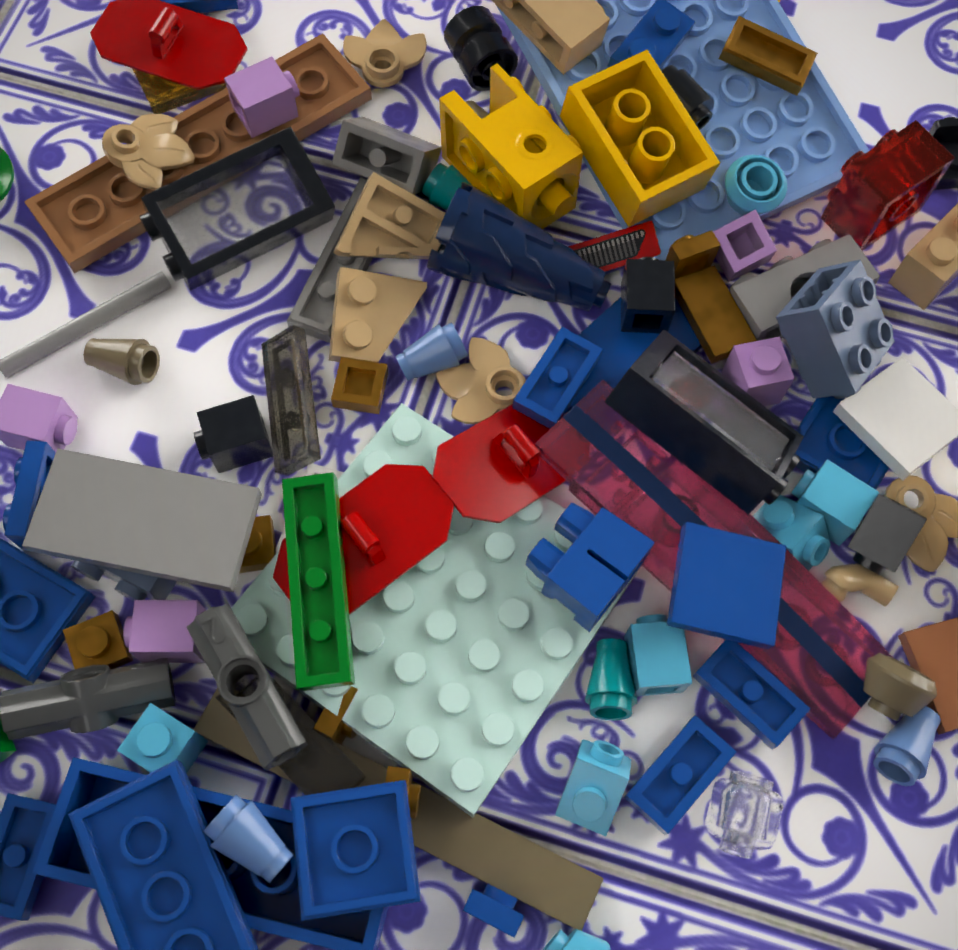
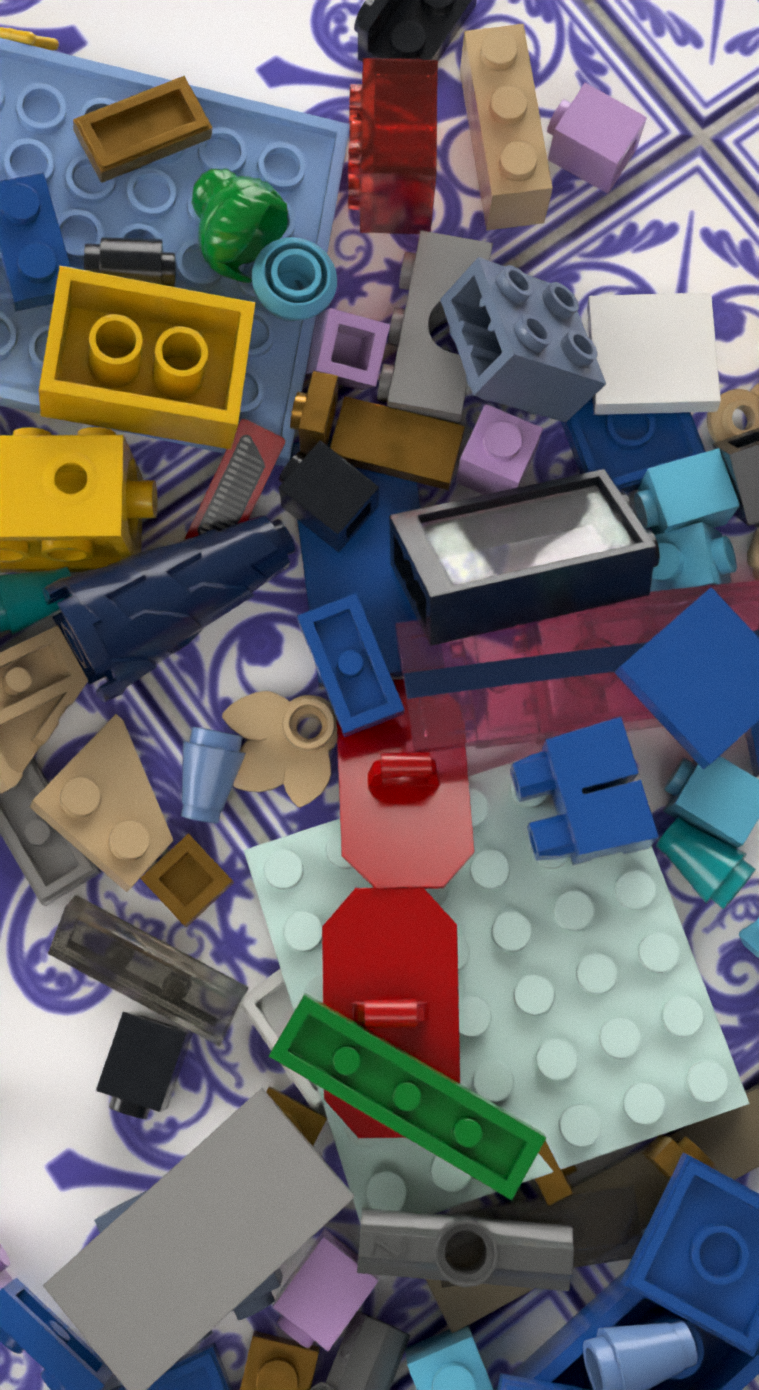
camera: 55 degrees left, 10 degrees up
none -> green piece [191,168,288,283]

